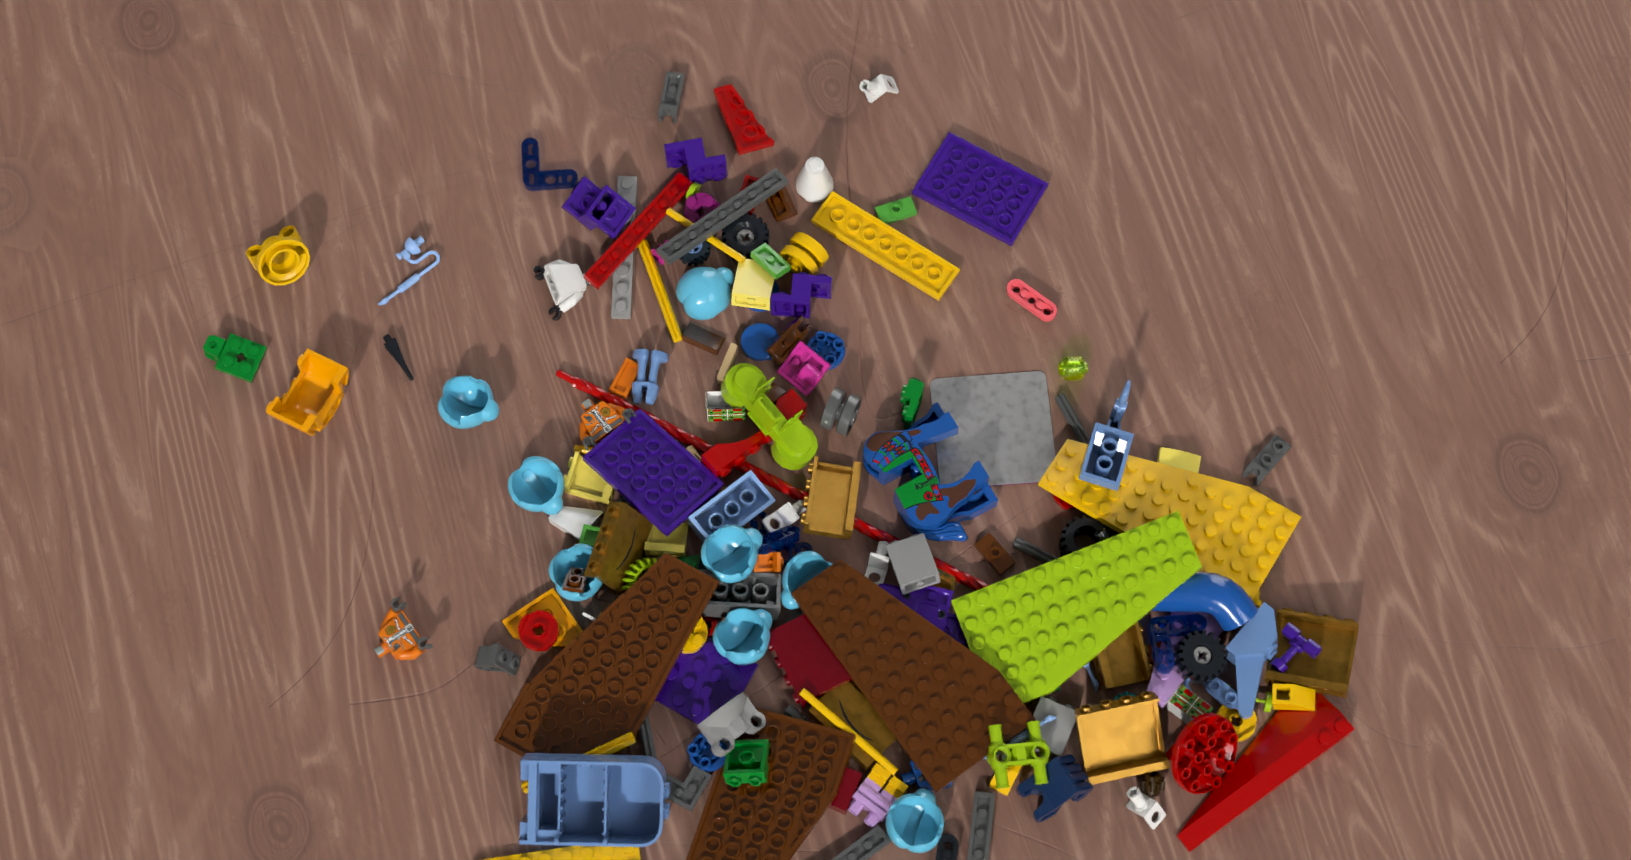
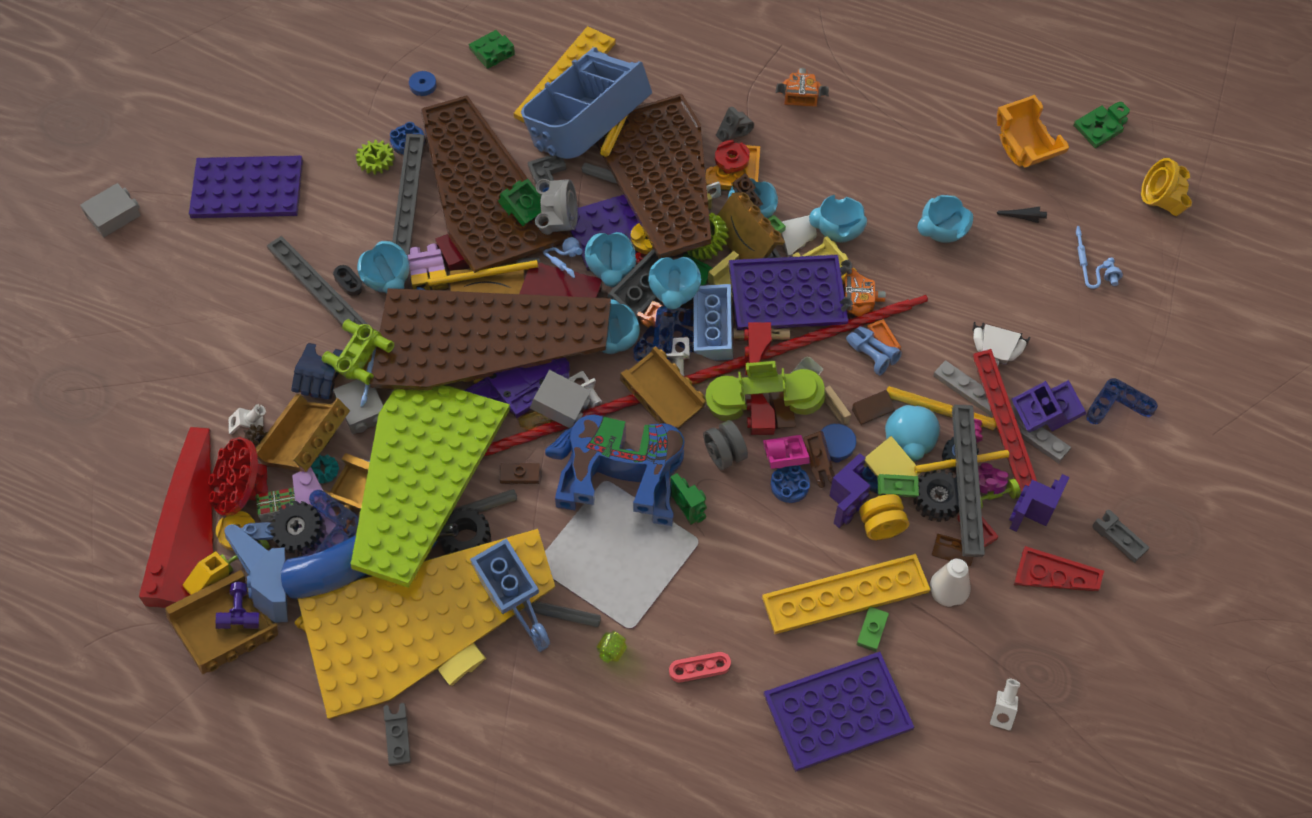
camera: 130 degrees right, 10 degrees down
none -> light blue piece [543,237,582,278]

